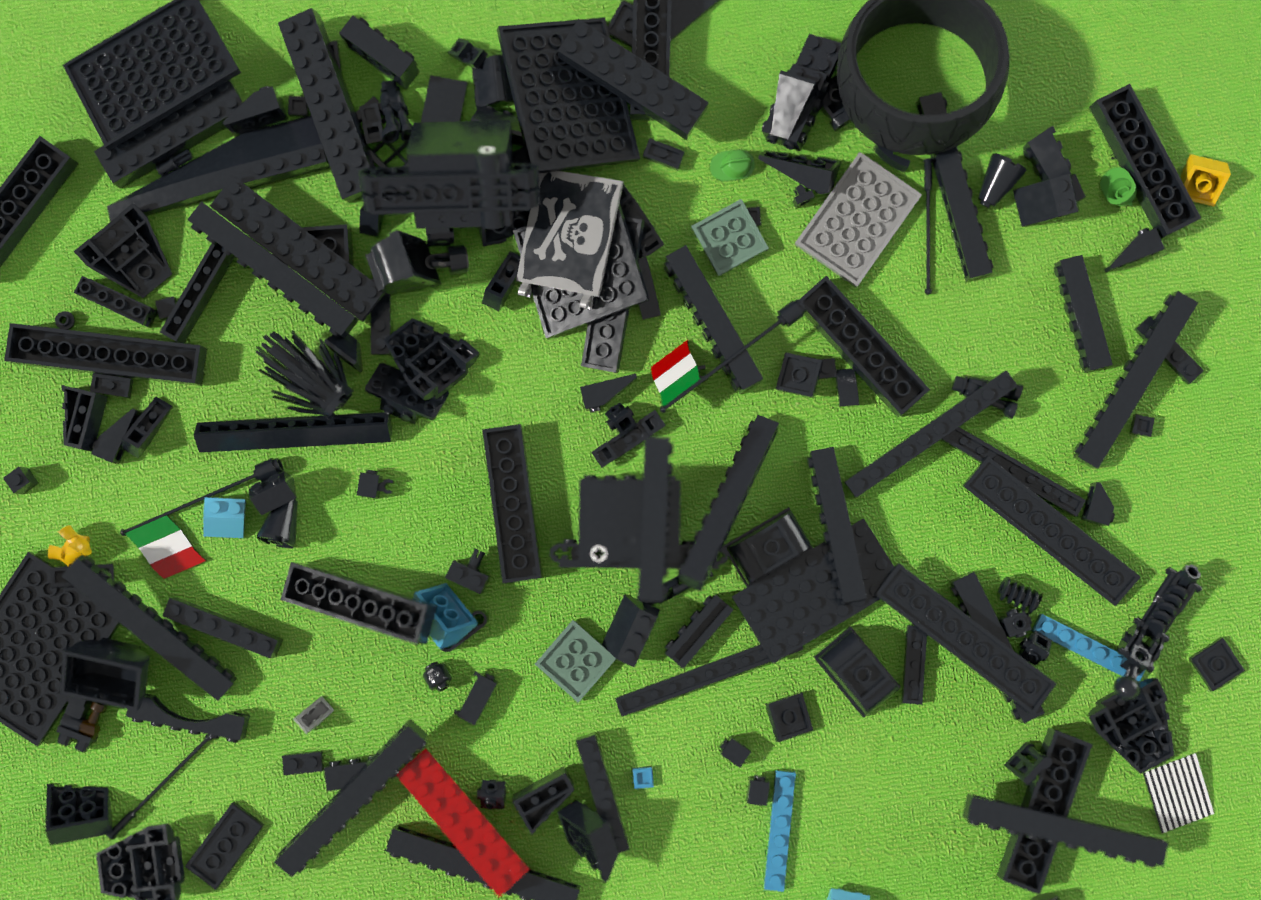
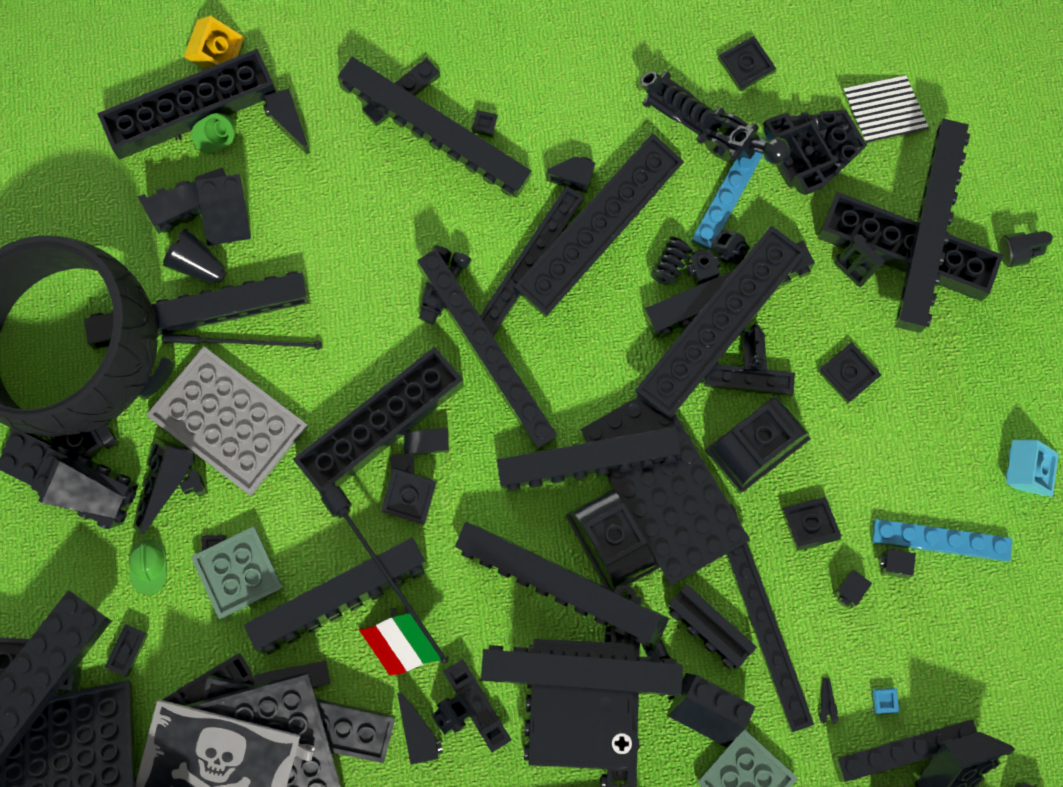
camera: 90 degrees left, 10 degrees down
black brick [1054,255,1113,373] -> none
none -> black hinge [742,324,767,371]
none -> black tile [818,342,882,404]
none -> black piece [820,678,838,724]

